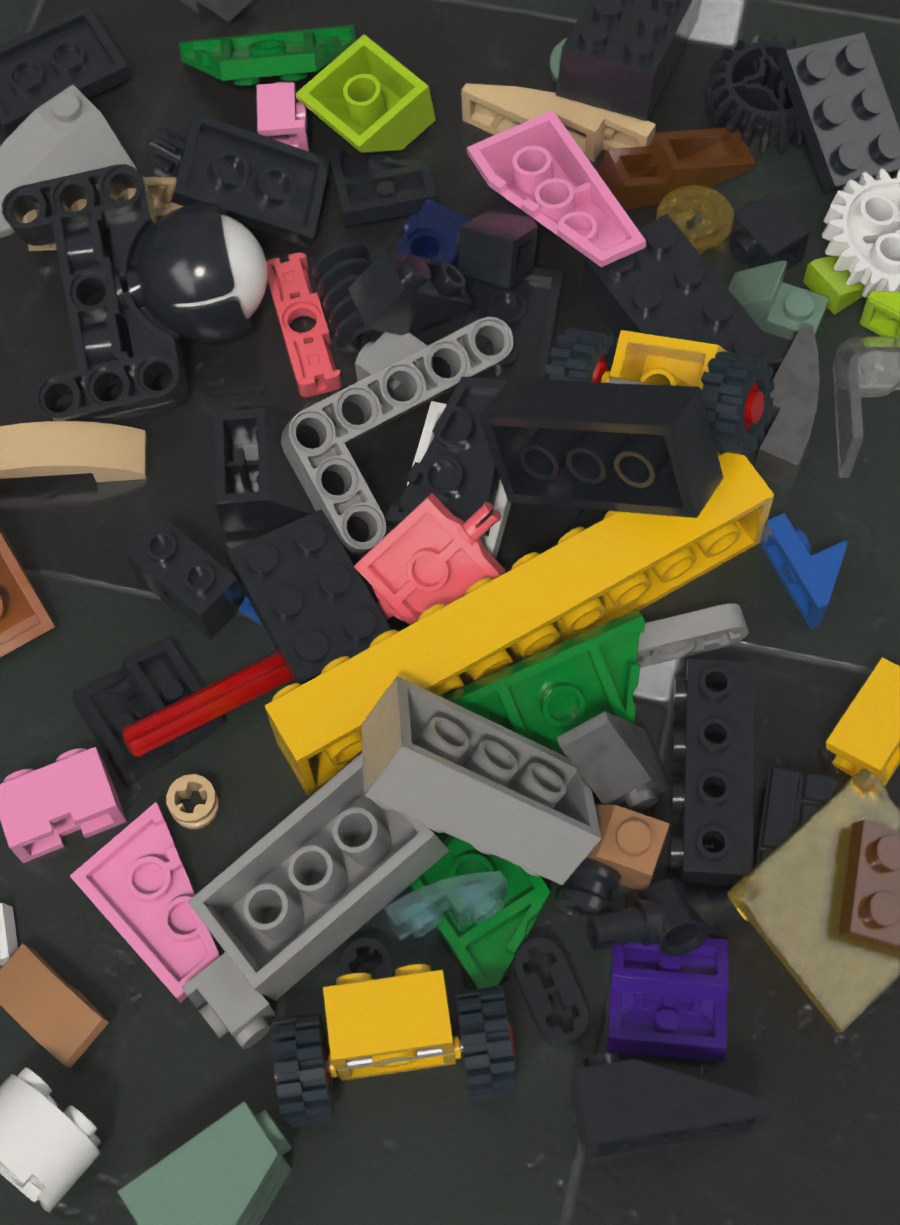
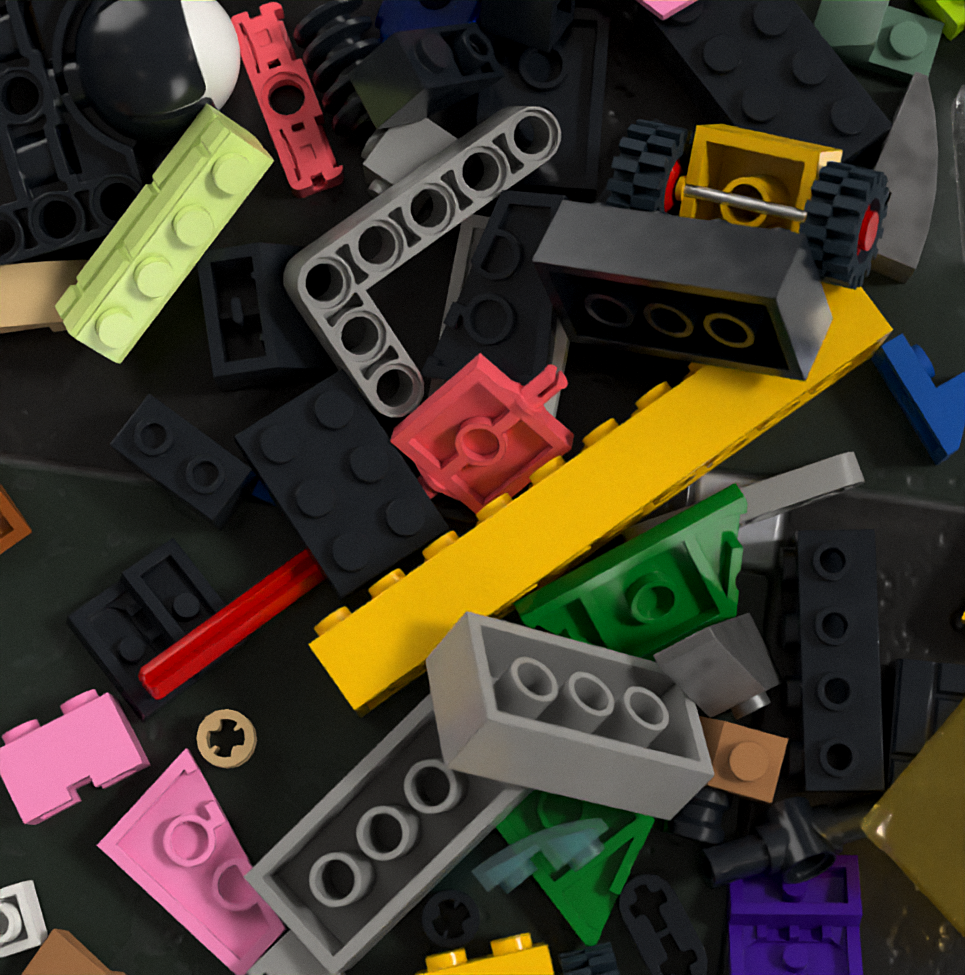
camera: 10 degrees left, 15 degrees up
none -> yellowish green brick [55,103,274,364]

